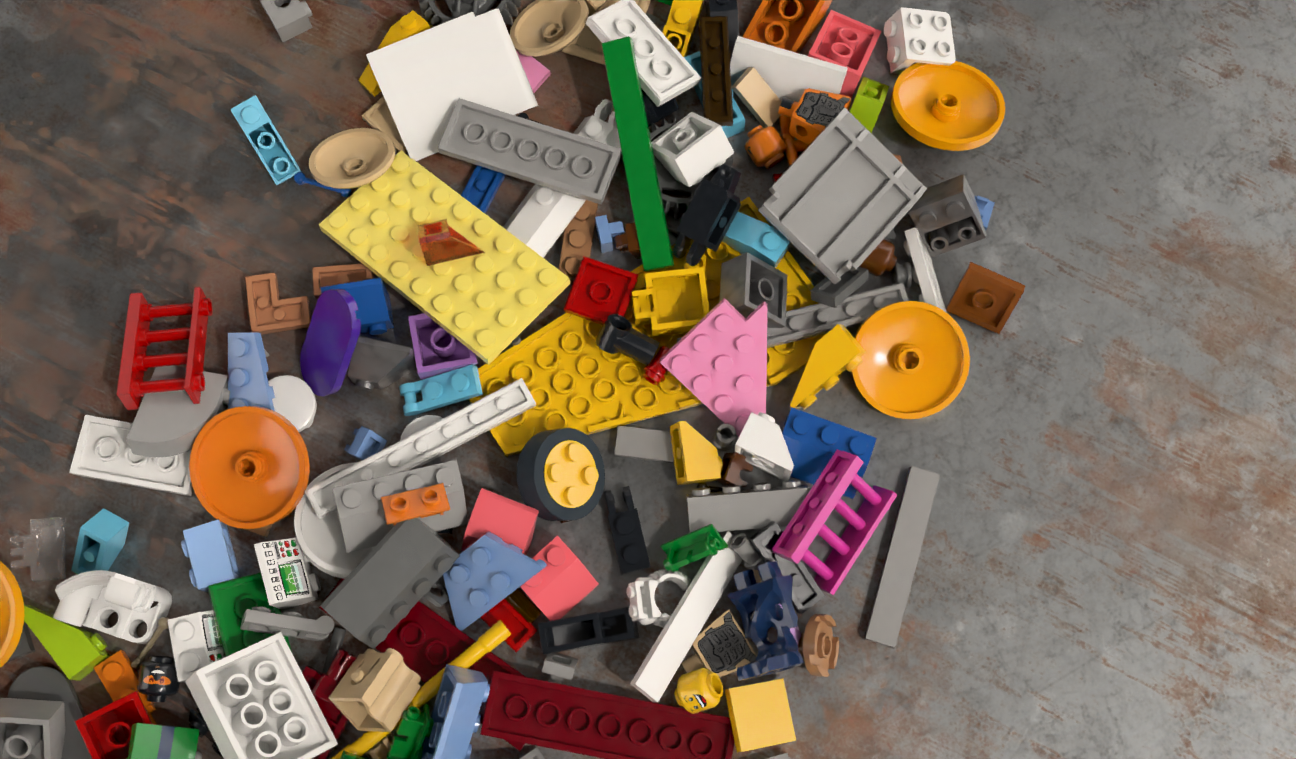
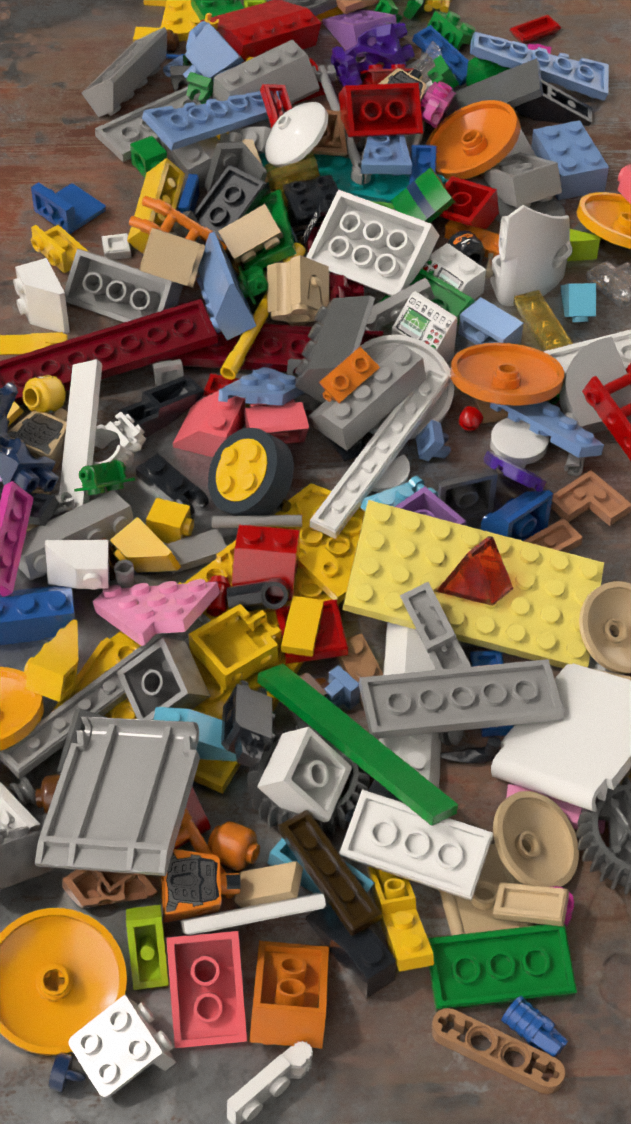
camera: 155 degrees right, 25 degrees down
none -> dark blue tile [48,1052,86,1092]
none -> yellow brick [146,498,194,544]
none -> light grey bar [212,515,302,528]
none -> red slope [232,524,300,601]
none -> yellow tile [281,596,324,657]
none -> yellow plate [298,545,351,604]
none -> light grey slope [400,582,471,670]
none -> red hinge [459,406,484,431]
none -> clear yellow plate [513,290,573,352]

